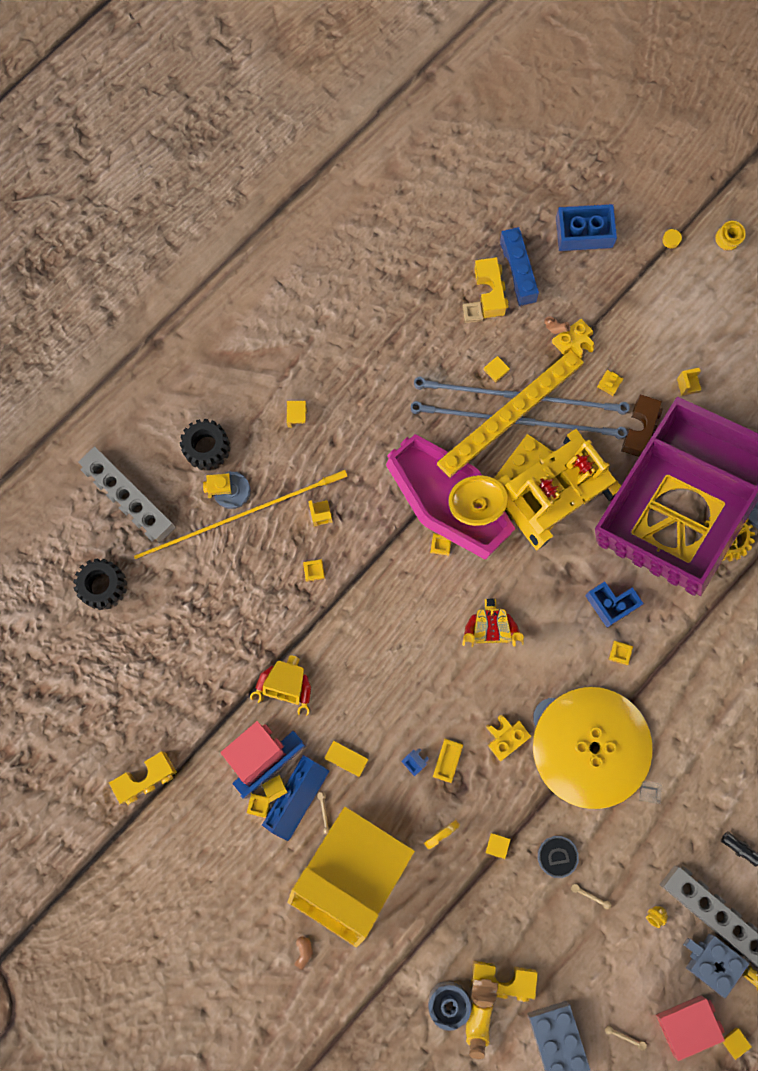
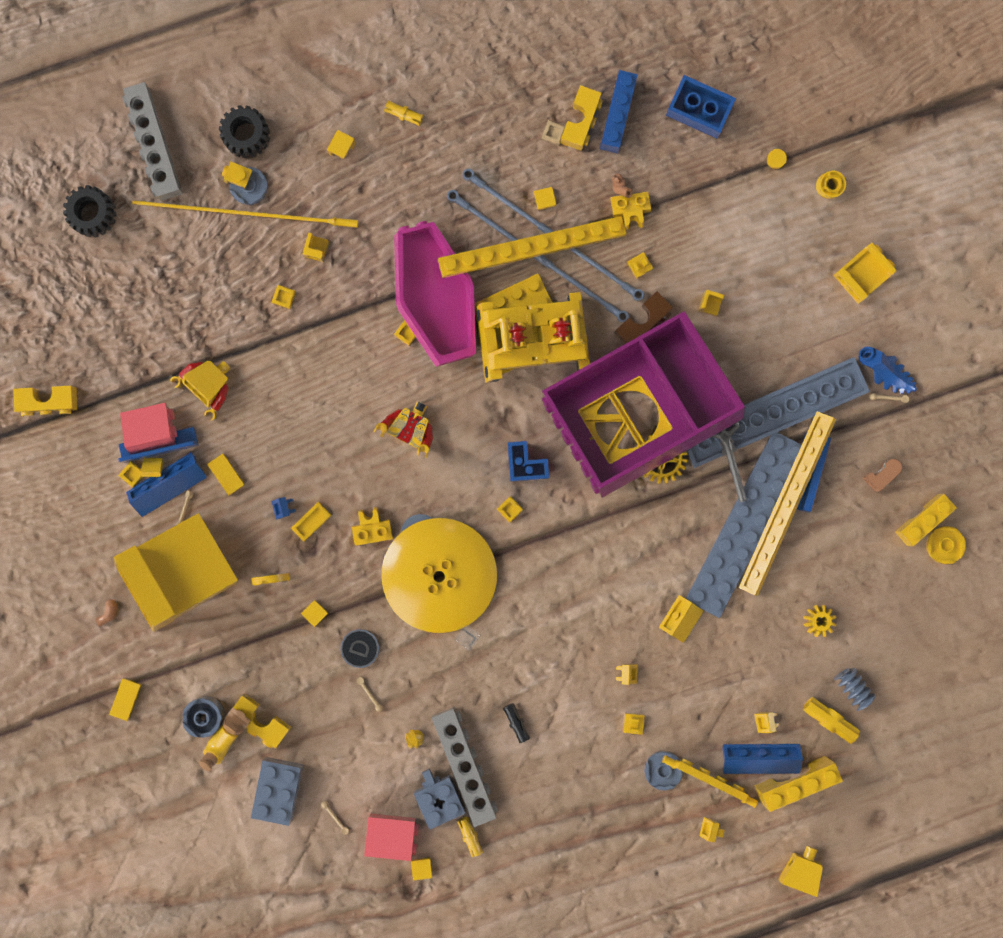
camera: 25 degrees right, 10 degrees up
yellow dish [449,475,508,526] -> none
none -> yellow tile [109,678,142,721]
none -> yellow pin [384,100,424,126]

